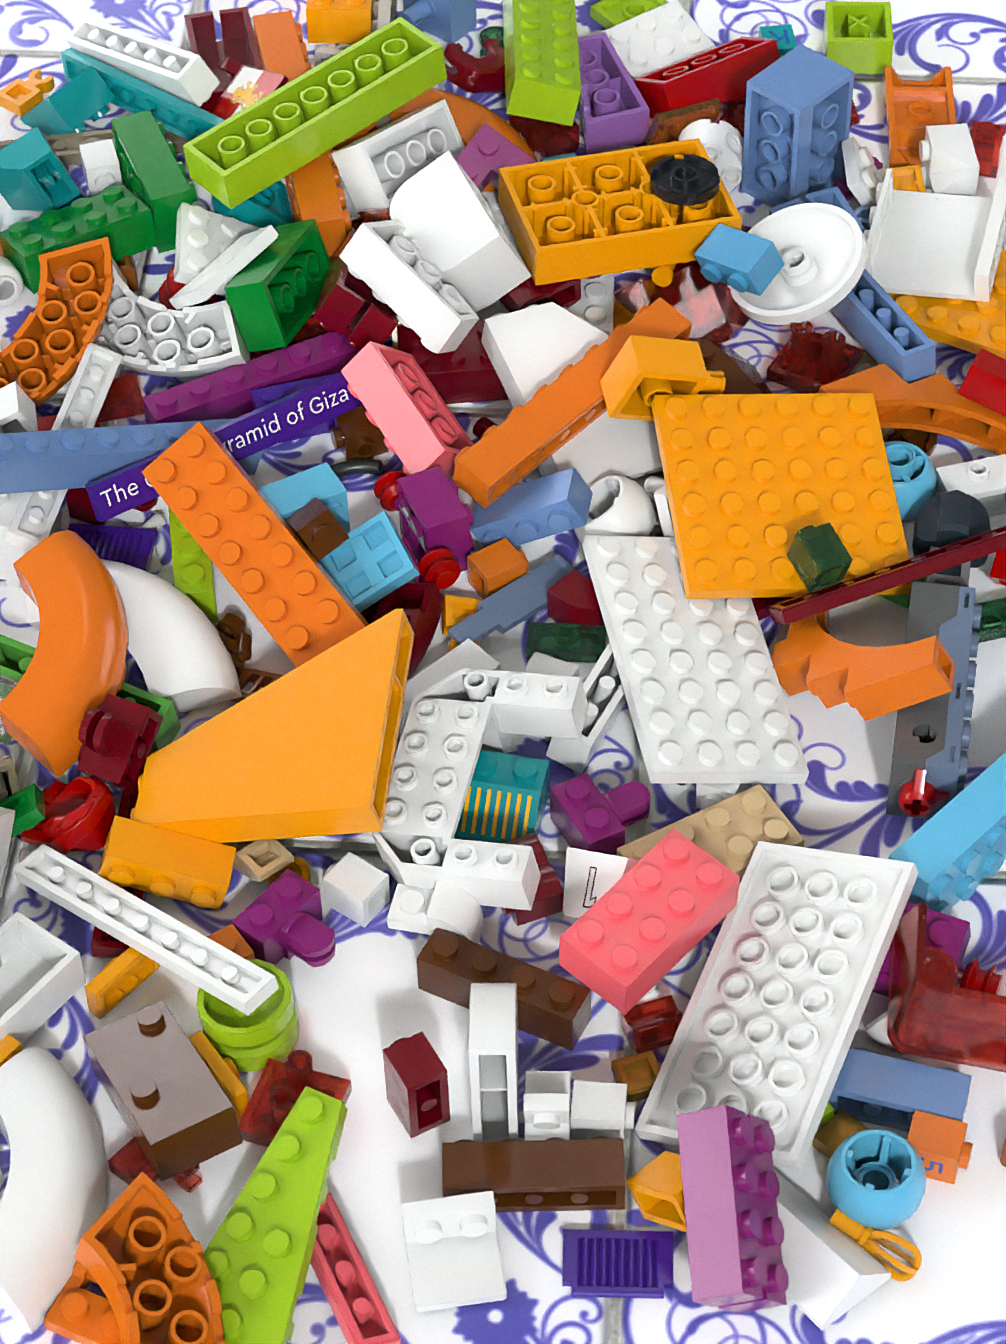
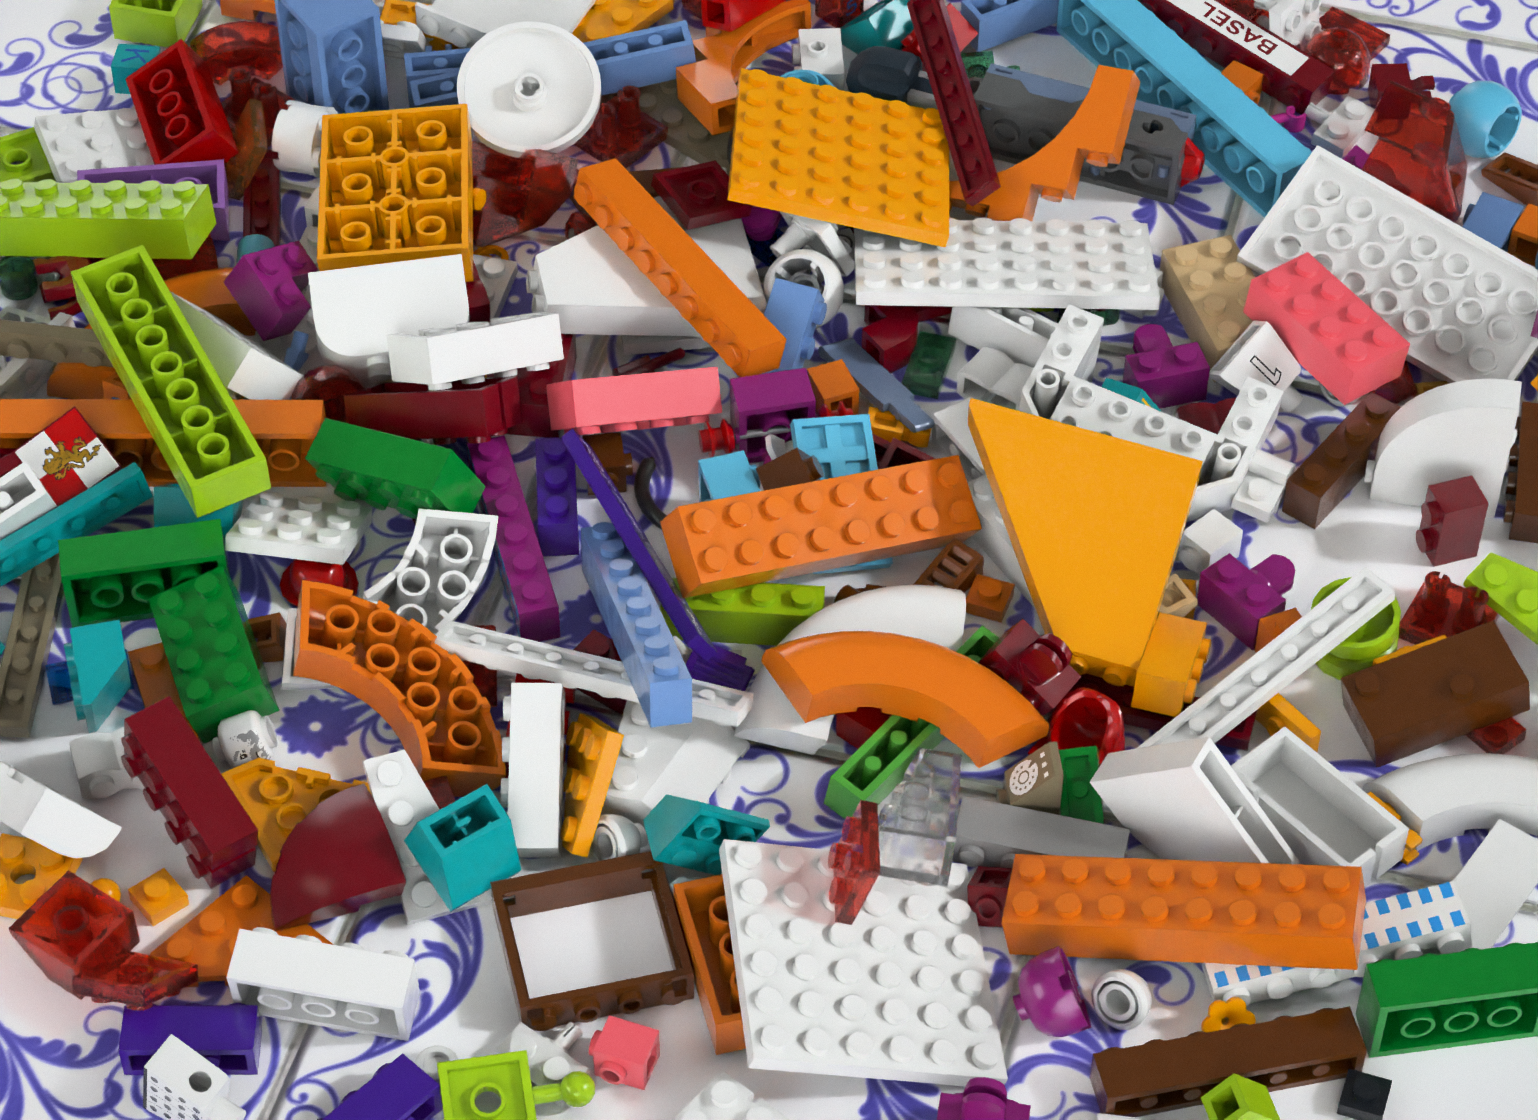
camera: 80 degrees left, 0 degrees up
white brick [79,139,122,196] -> none
white tile [169,225,279,310] -> none
light orange brick [600,335,726,422] -> none
black tile [650,154,720,206] -> none
dark azure brick [694,223,785,296] -> none
clear green brick [787,522,853,592] -> none

